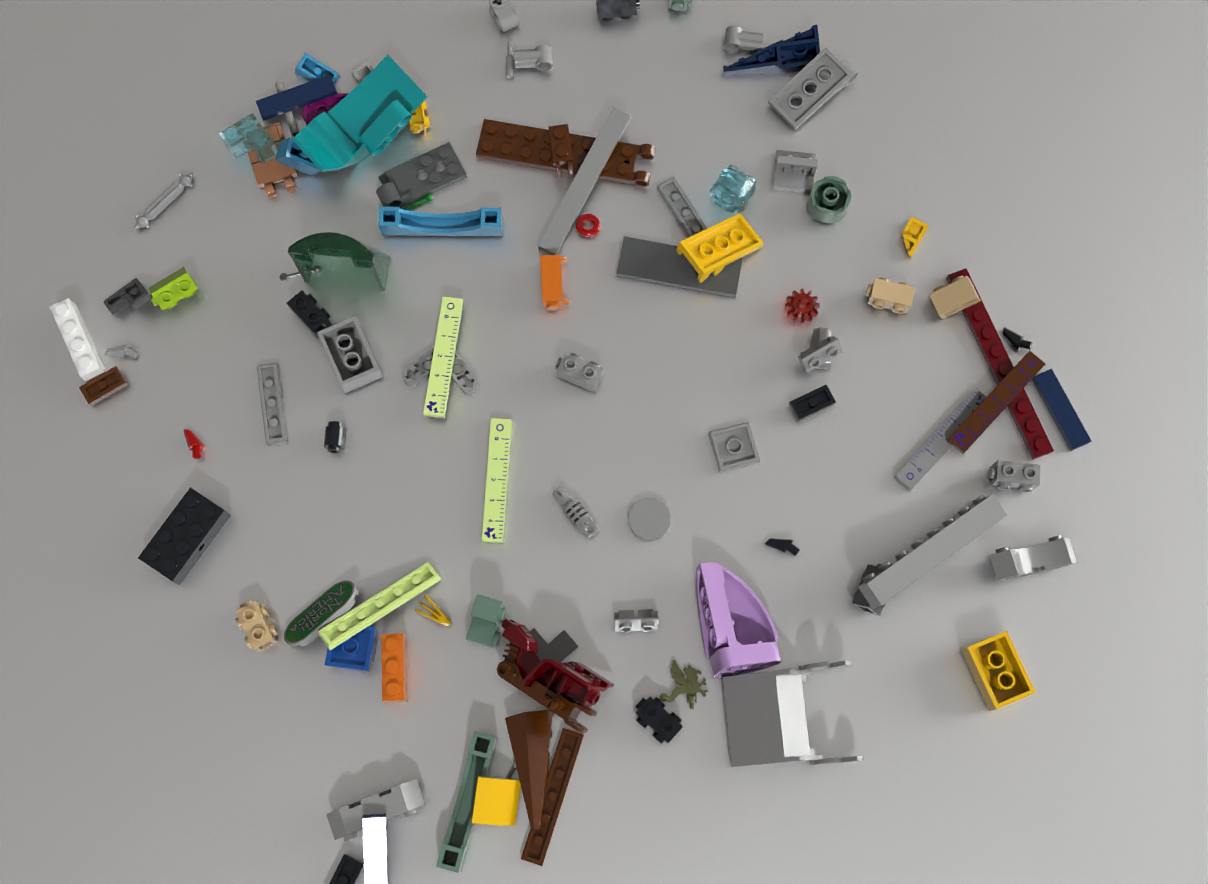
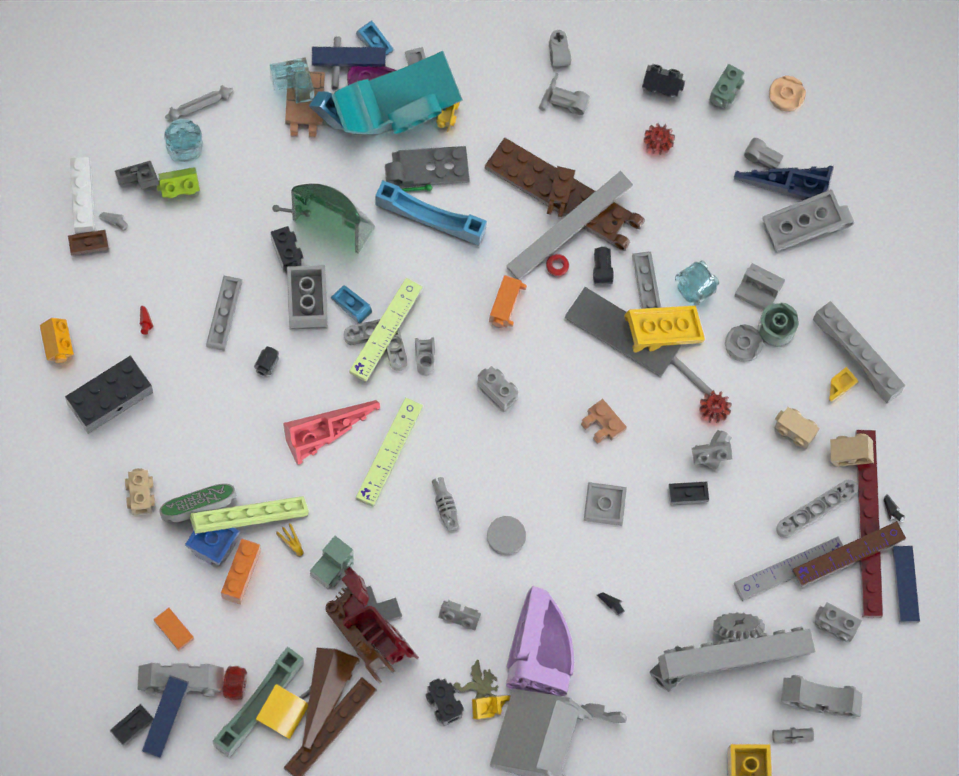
camera: 15 degrees right, 5 degrees down
none -> light orange brick [40,318,74,363]
none -> orange tile [153,608,194,651]
none -> clear light blue brick [164,119,203,162]
none -> clear red gear [222,666,247,700]
none -> coral wedge [283,400,380,465]
none -> dark azure slope [331,285,372,324]
none -> light grey piece [415,337,435,375]
none -> yellow slope [472,695,511,719]
none -> nougat plate [581,399,627,444]
none -> black piece [593,247,614,284]
none -> clear red gear [643,123,675,155]
none -> light grey piece [671,356,713,396]
none -> light grey gear [713,612,765,640]
none -> light grey tile [725,324,763,362]
none -> light grey pin [772,727,814,743]
none -> light grey beam [776,480,858,538]
none -> light grey arch [813,301,906,404]

